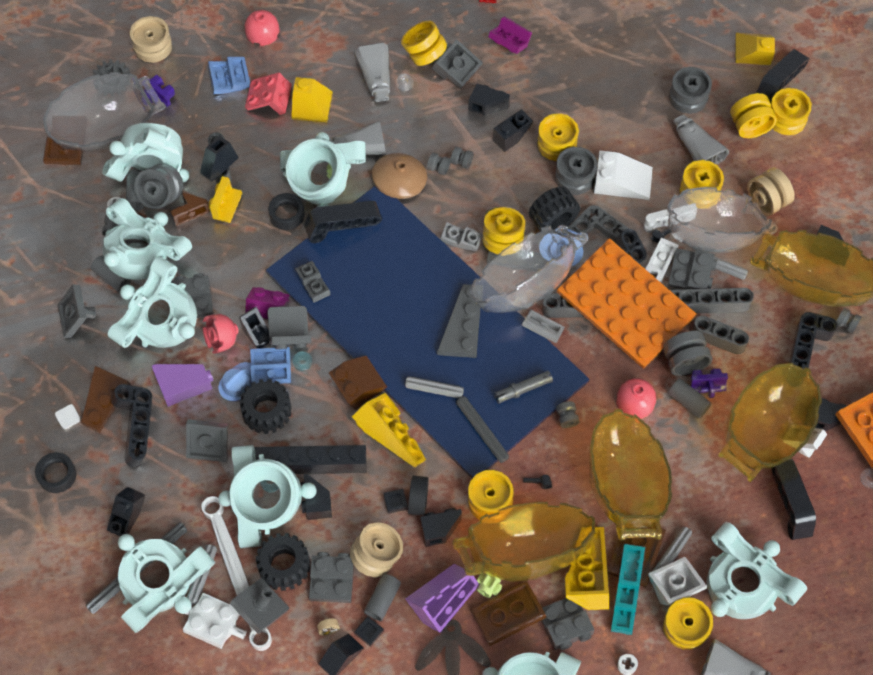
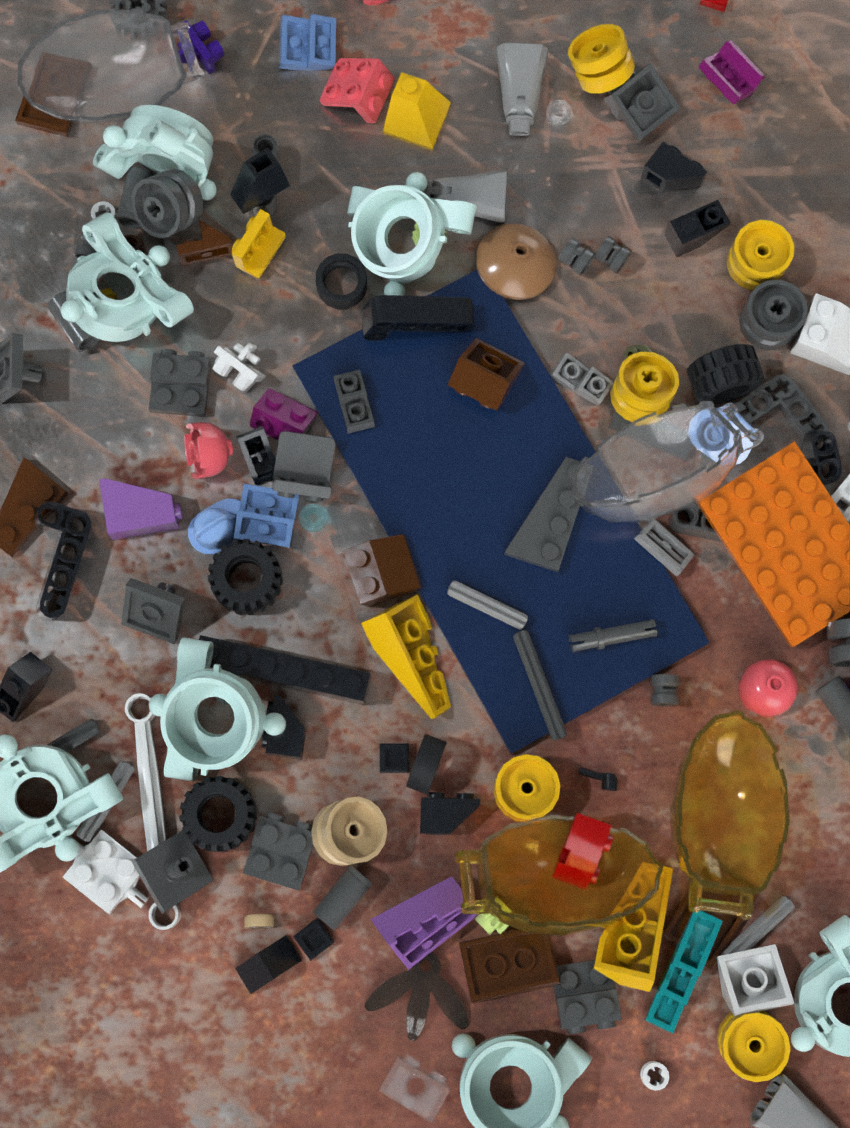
camera: 10 degrees right, 15 degrees up
light aqua piece [108,256,197,348] -> none
none -> white hips [212,342,266,392]
none -> reddish brown slope [448,338,525,411]
none -> red brick [551,813,614,890]

